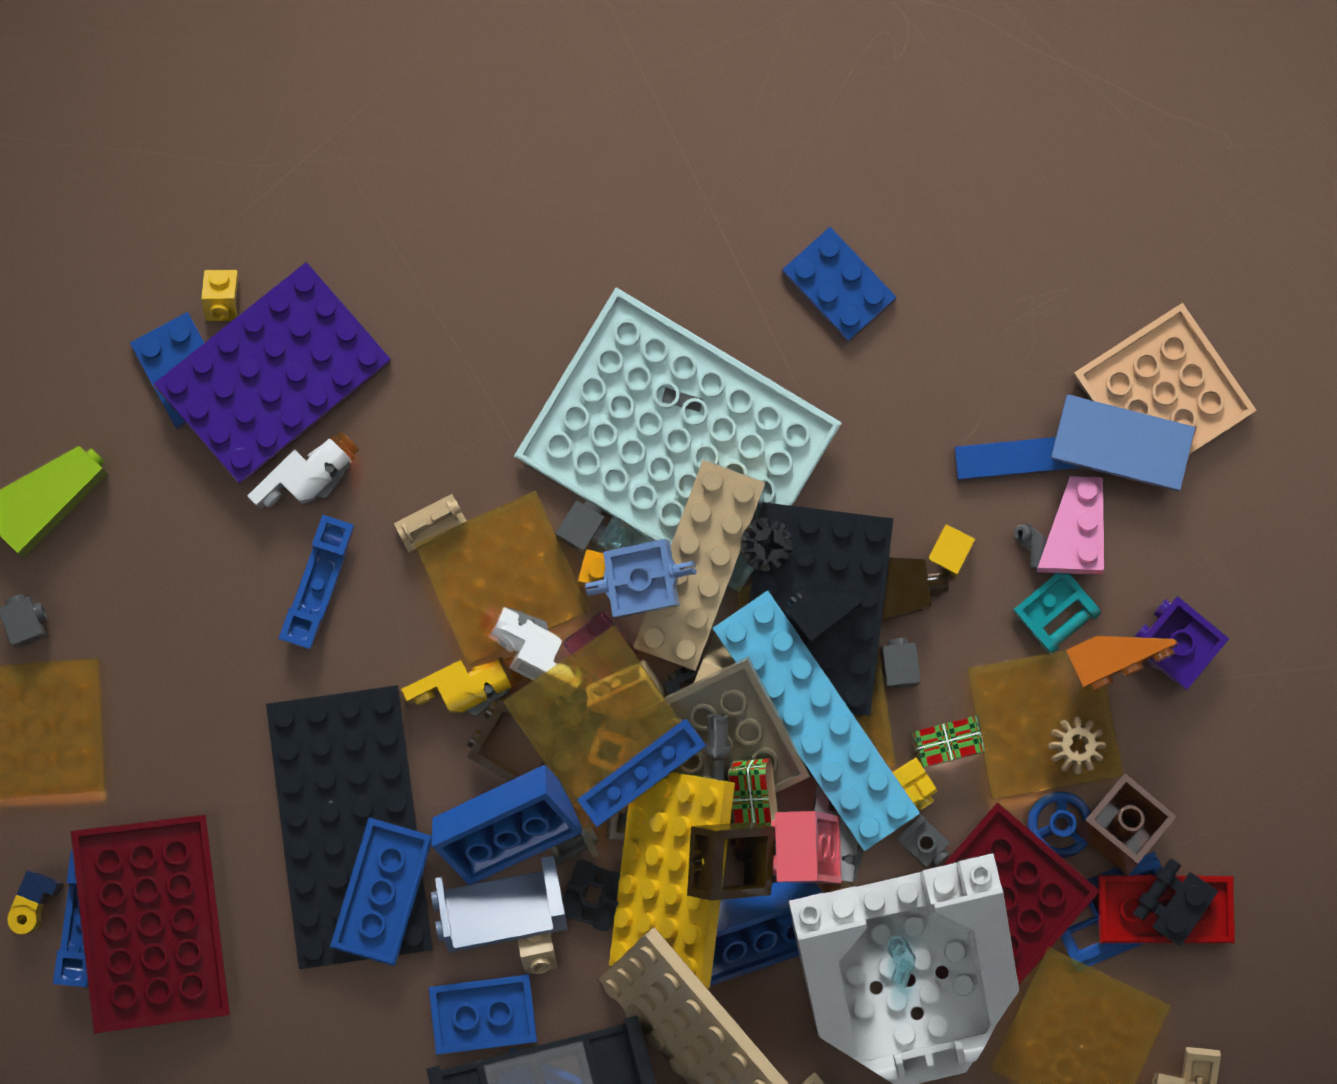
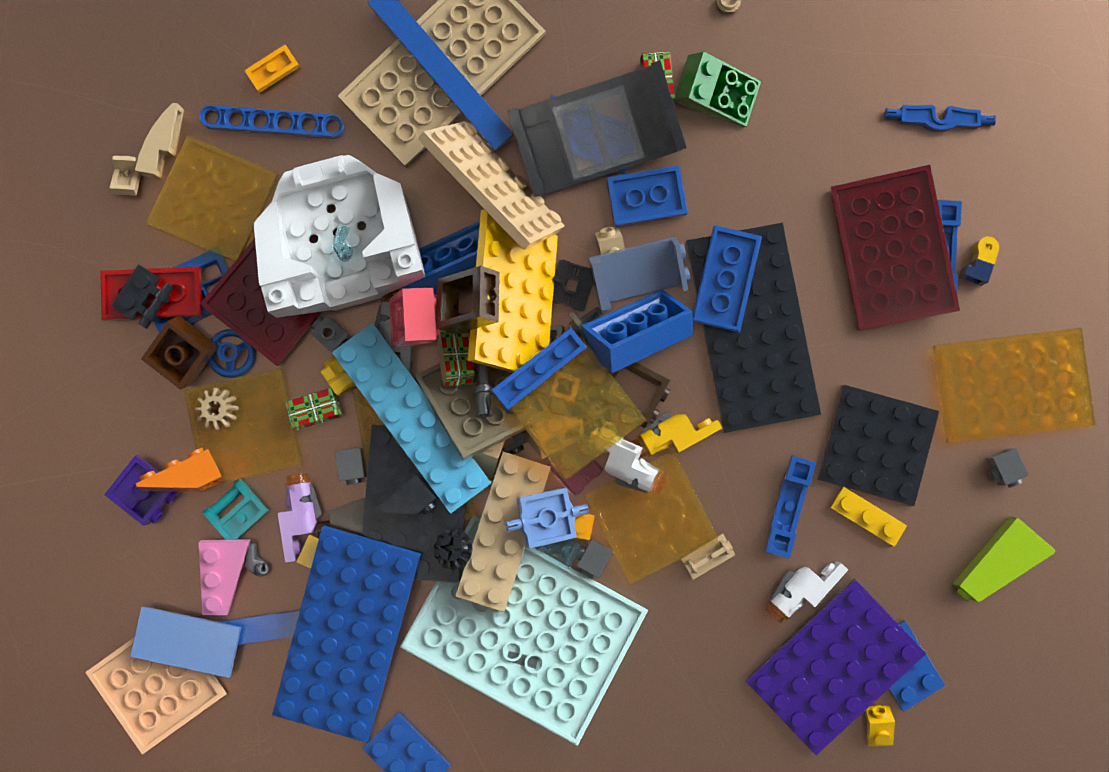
camera: 175 degrees right, 5 degrees up
none -> blue plate [272,525,421,743]
none -> lavender plate [277,473,322,563]
none -> black plate [817,385,939,506]
none -> yellow plate [829,487,907,547]

